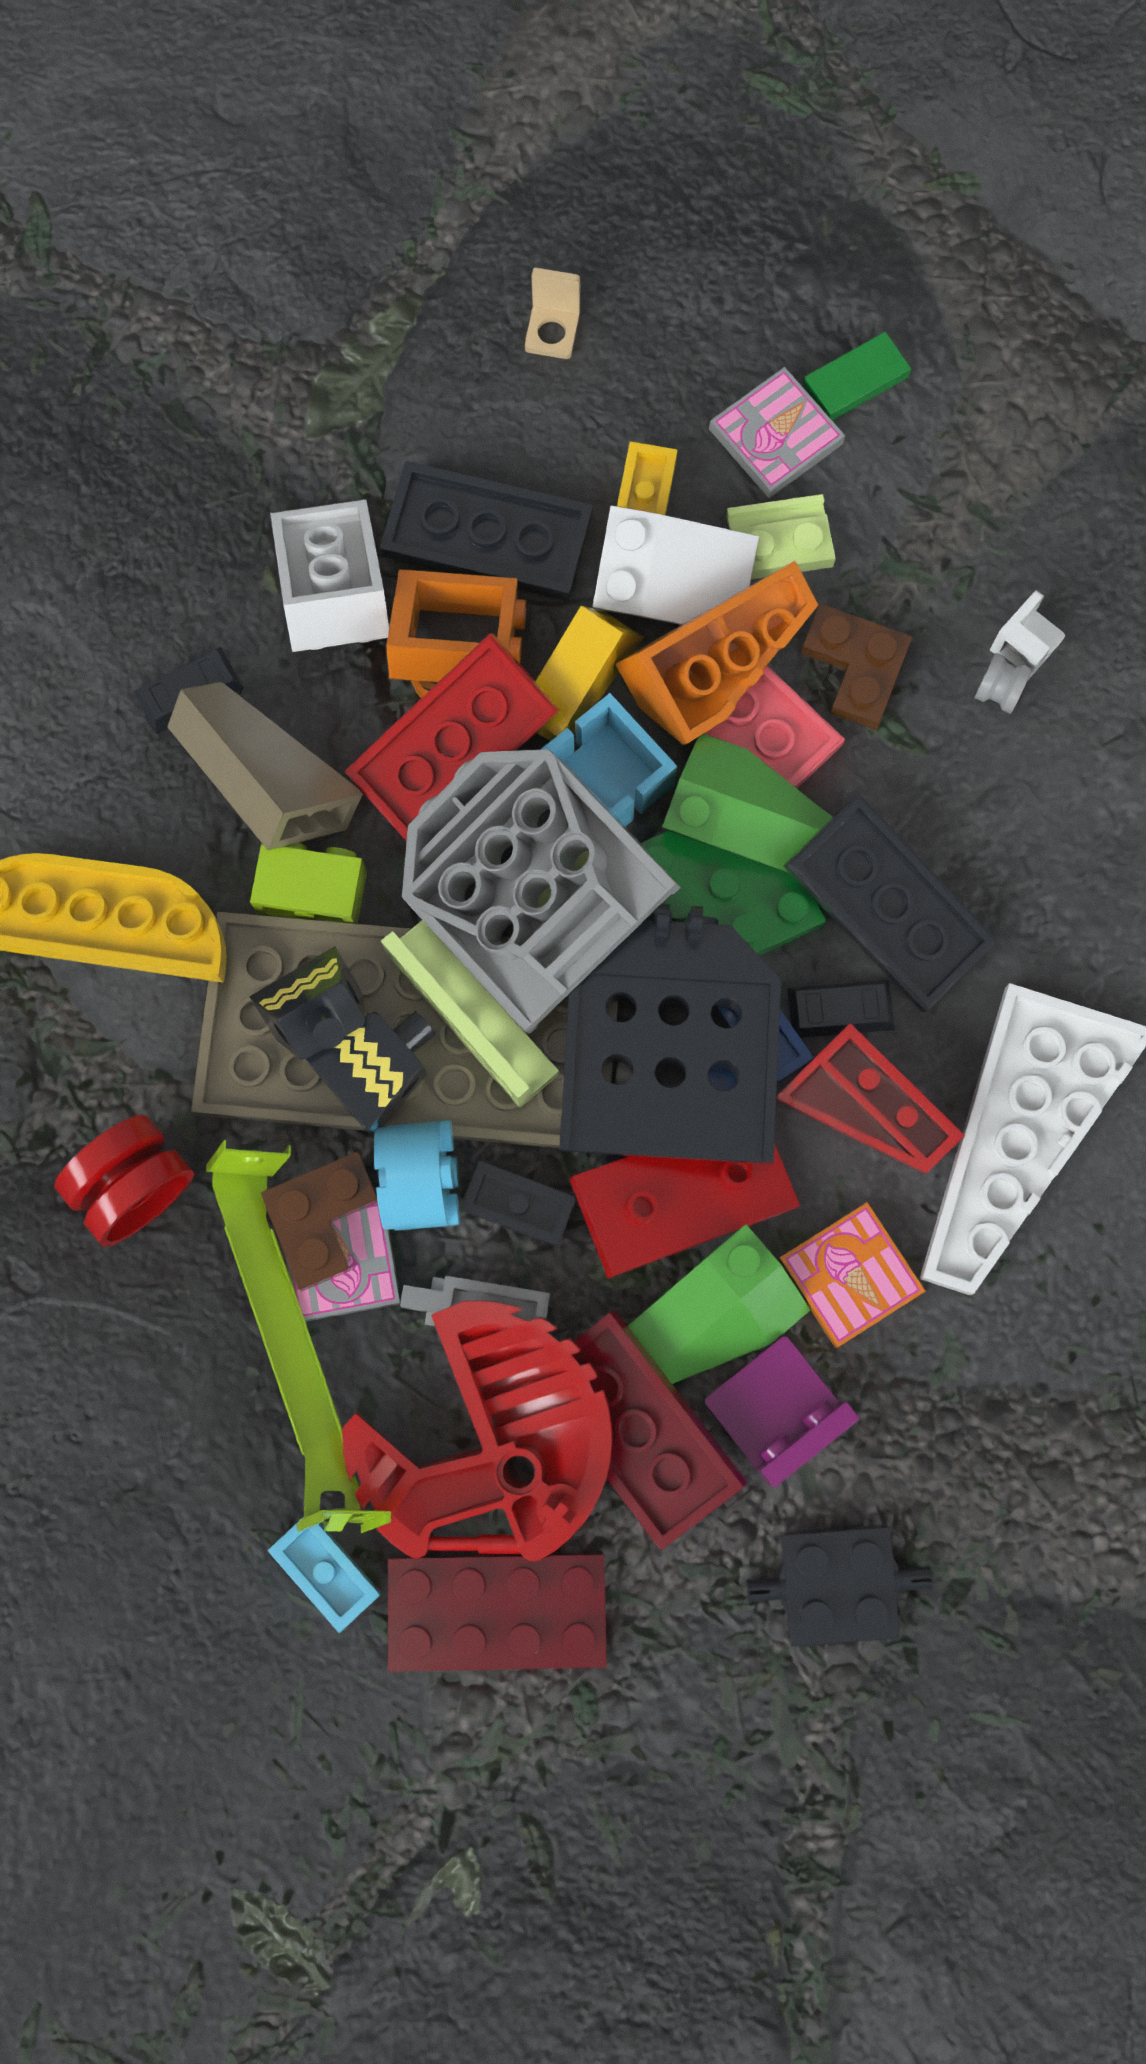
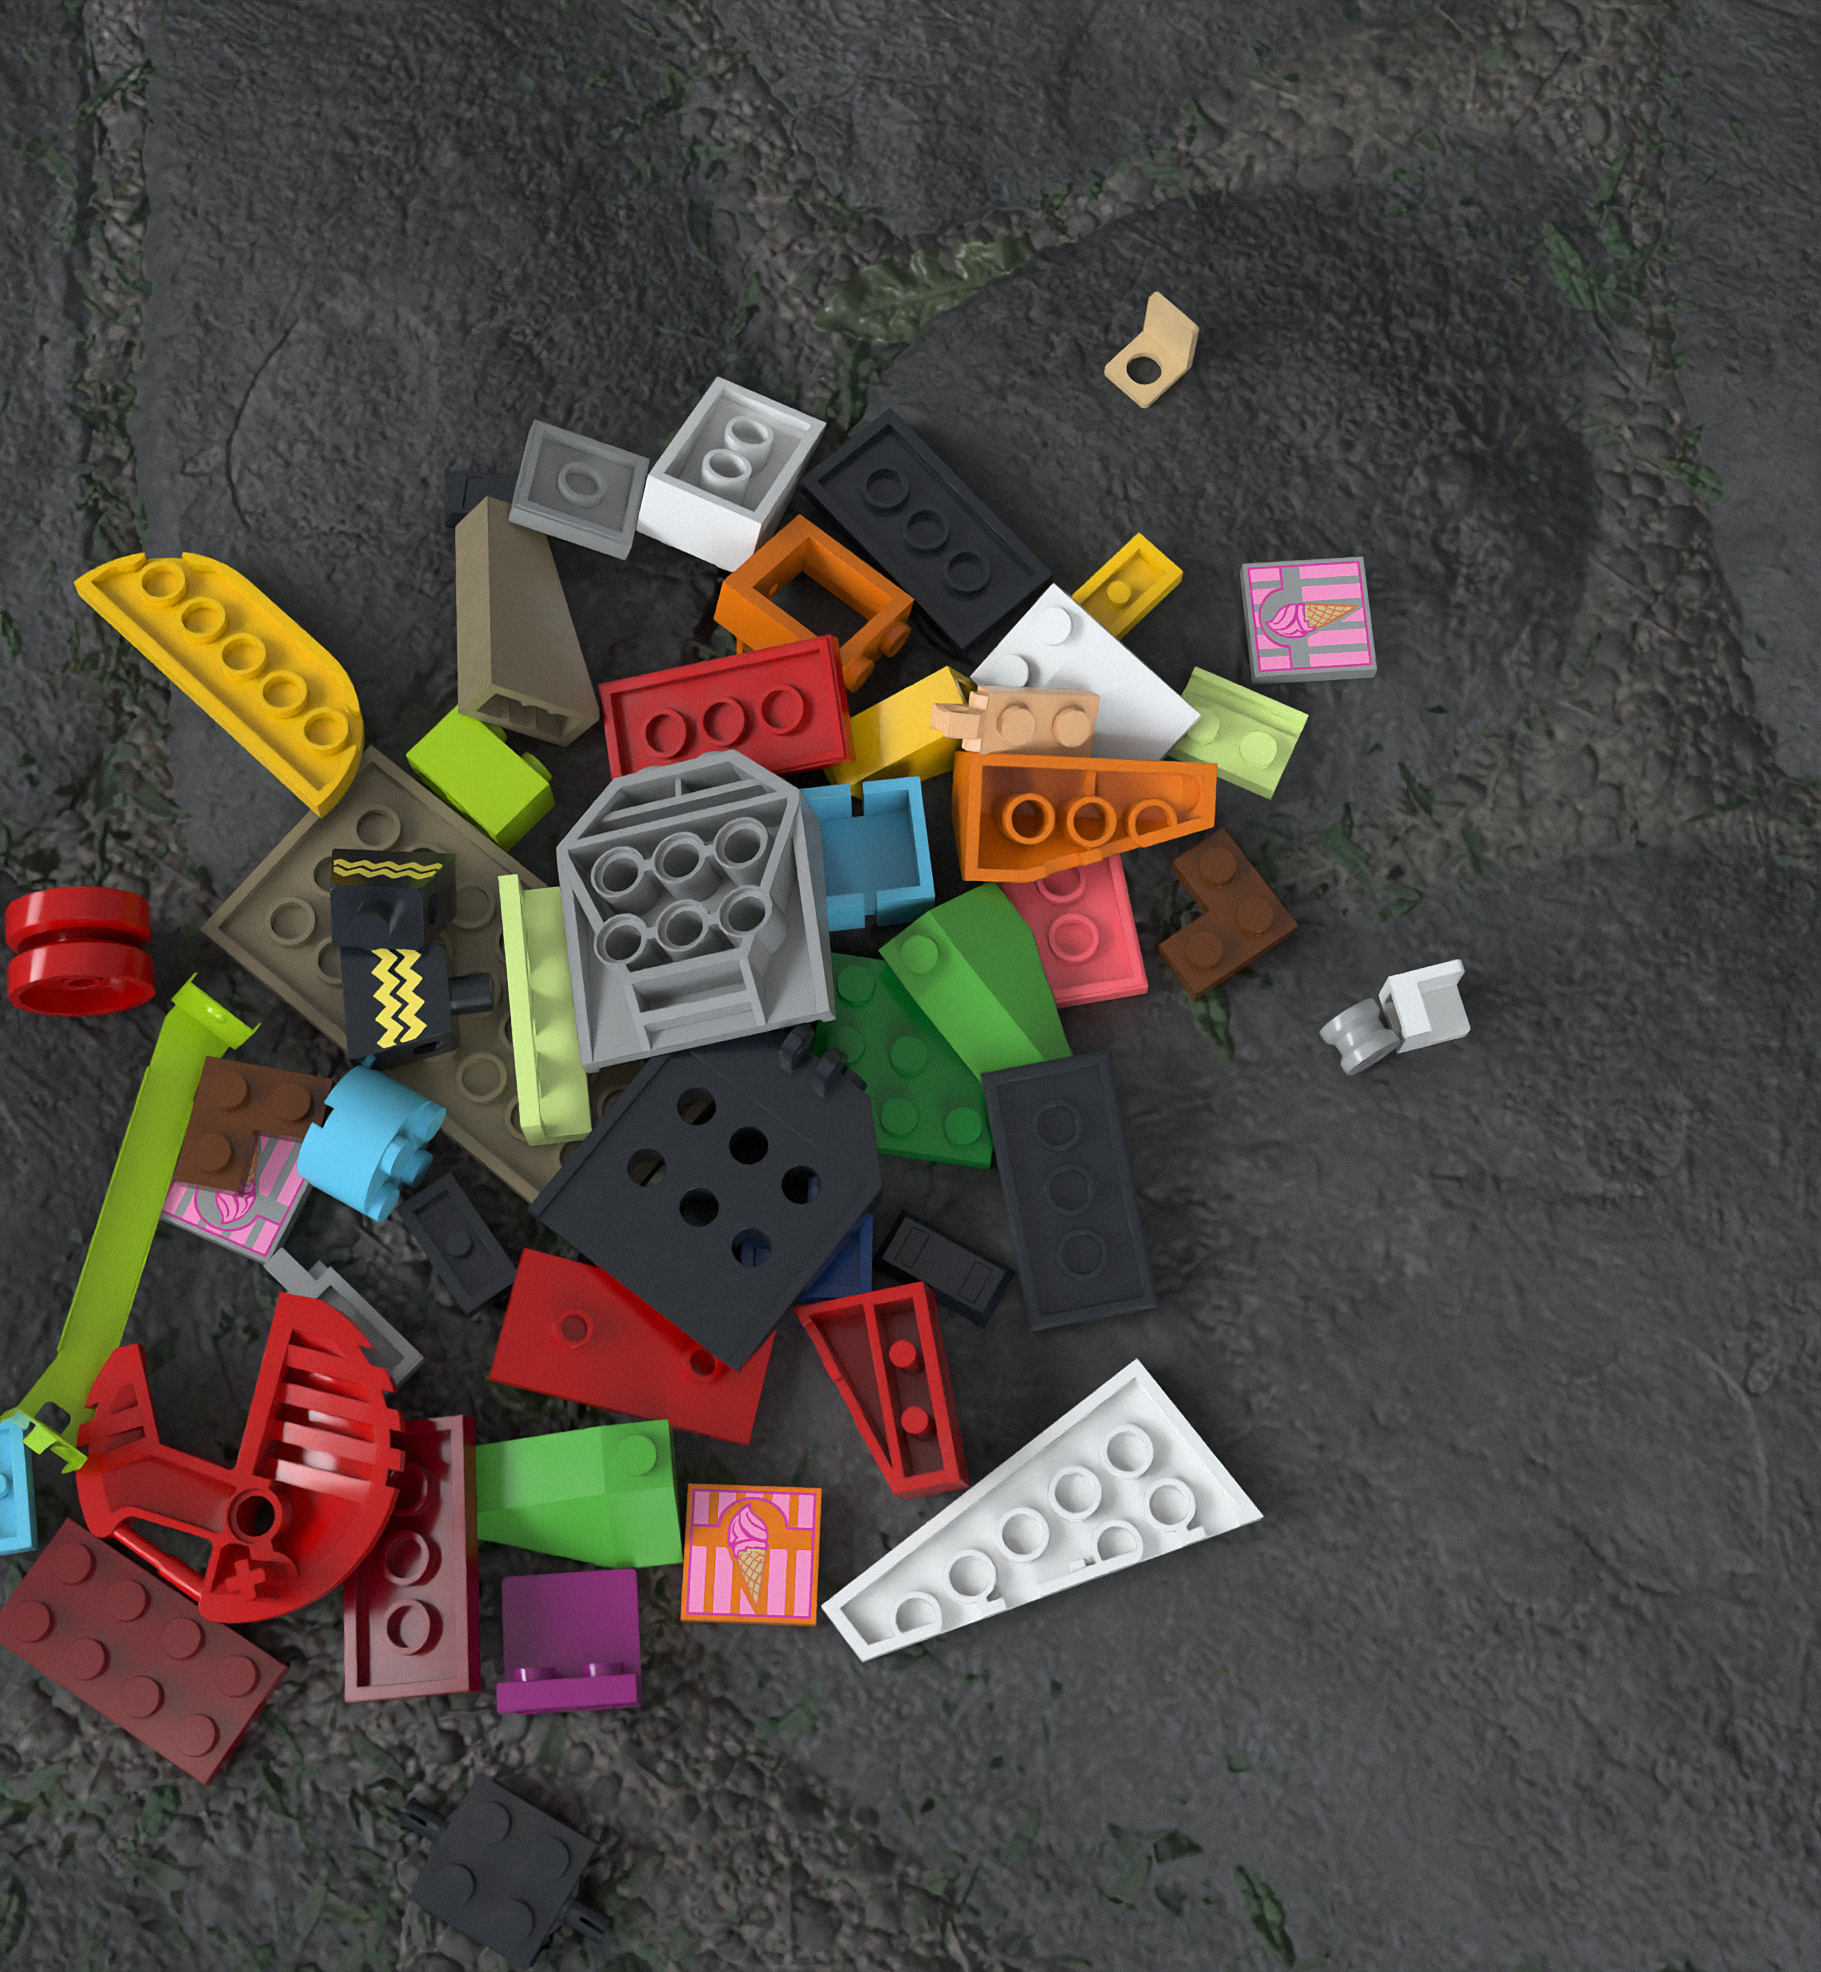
camera: 30 degrees right, 5 degrees down
green tile [803,332,911,420] -> none
none -> light grey tile [507,419,650,560]
none -> light nougat hinge [929,685,1100,757]

